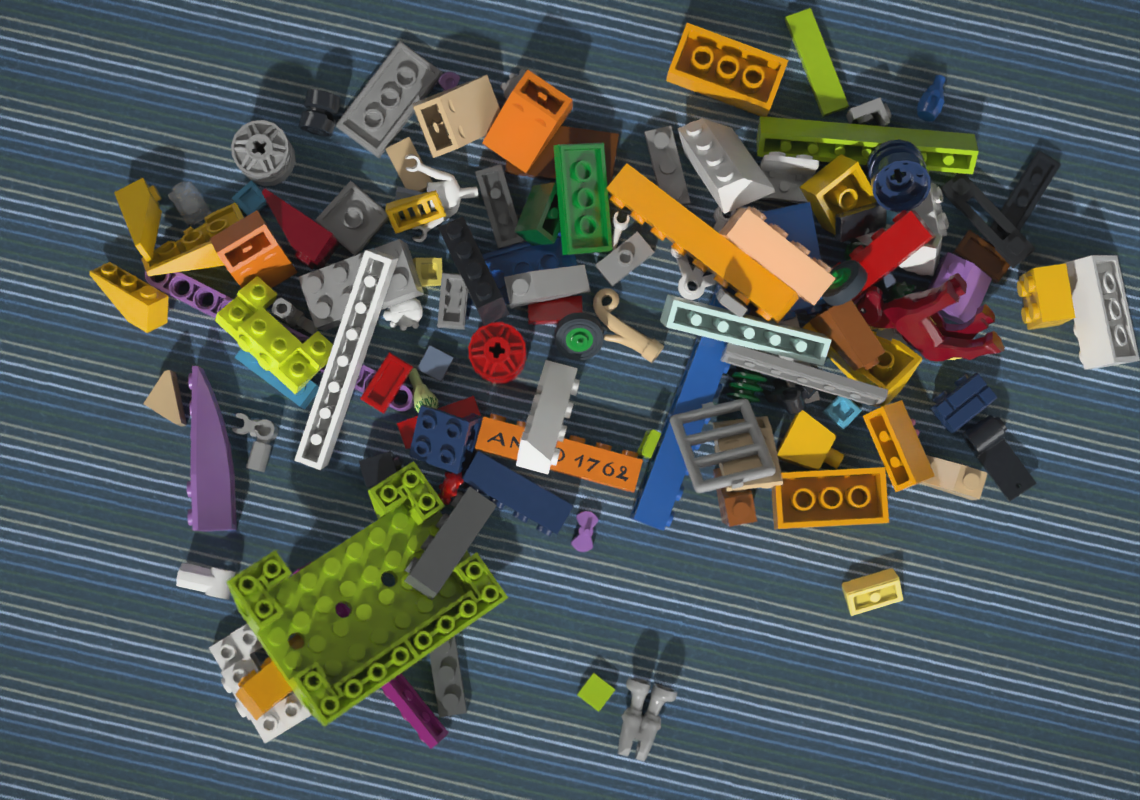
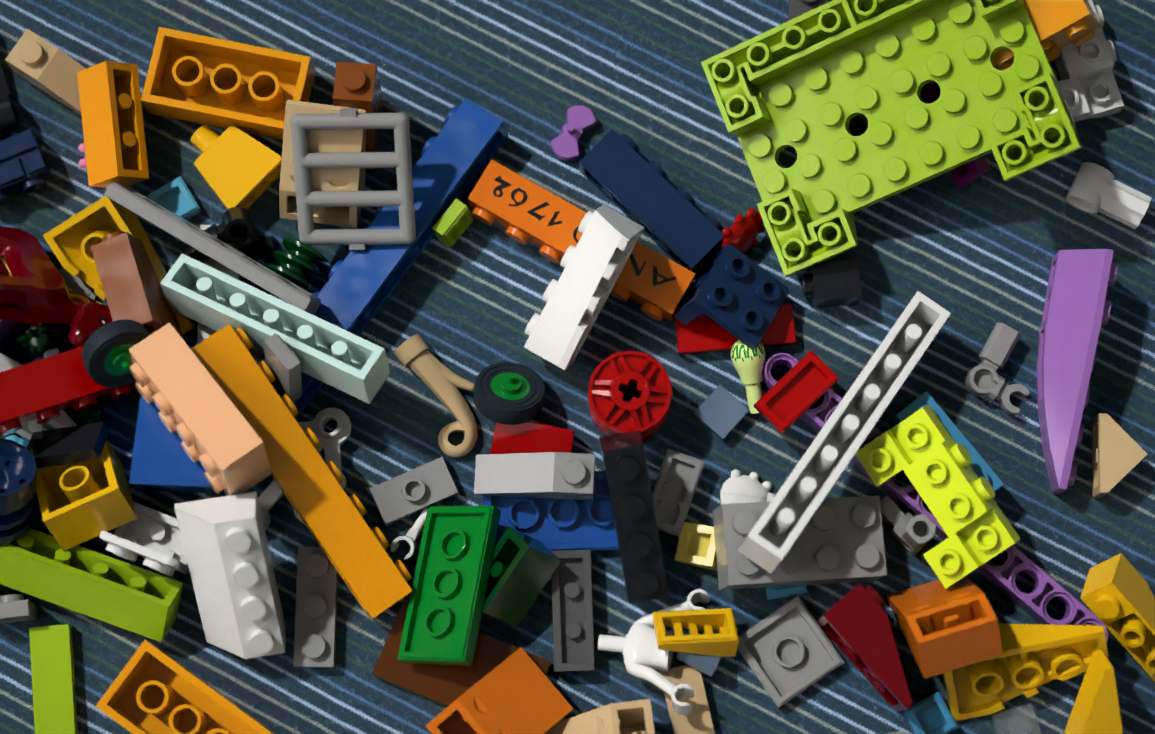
camera: 160 degrees left, 5 degrees down
dark grey brick [404,487,497,600] -> none

